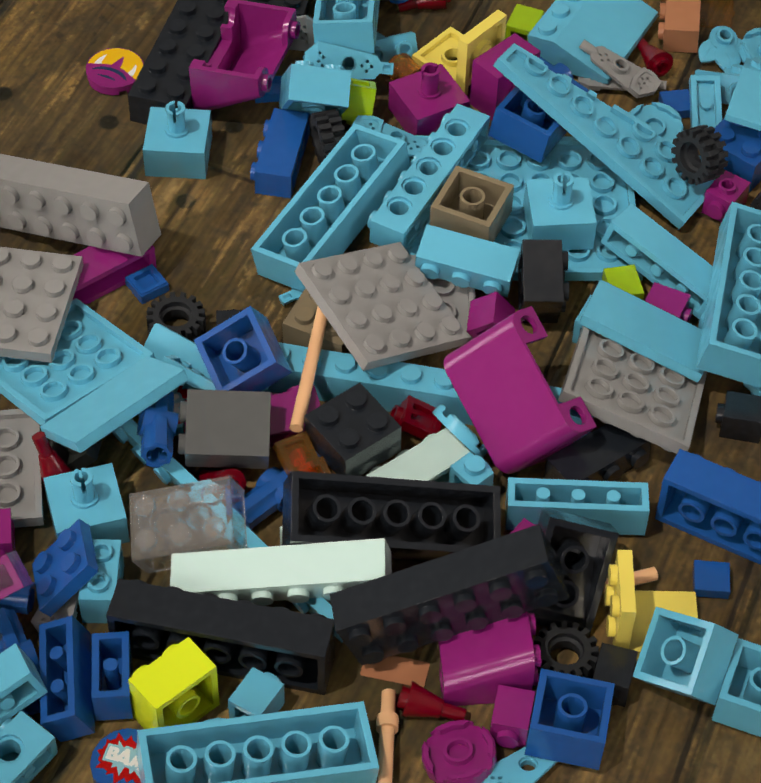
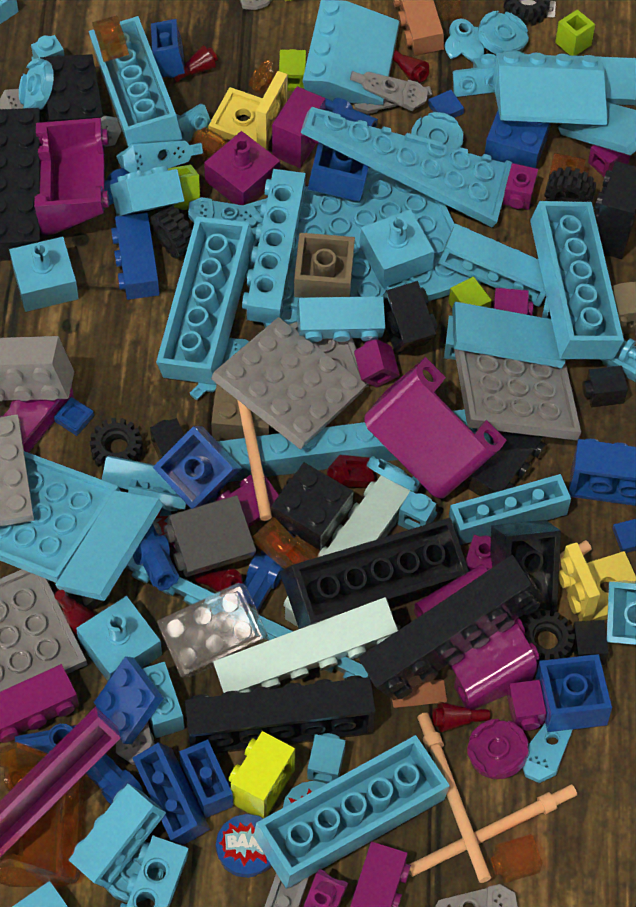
camera: 20 degrees left, 10 degrees up
black tyre [671,125,728,185] -> none
medium azure plate [689,75,722,128] -> none

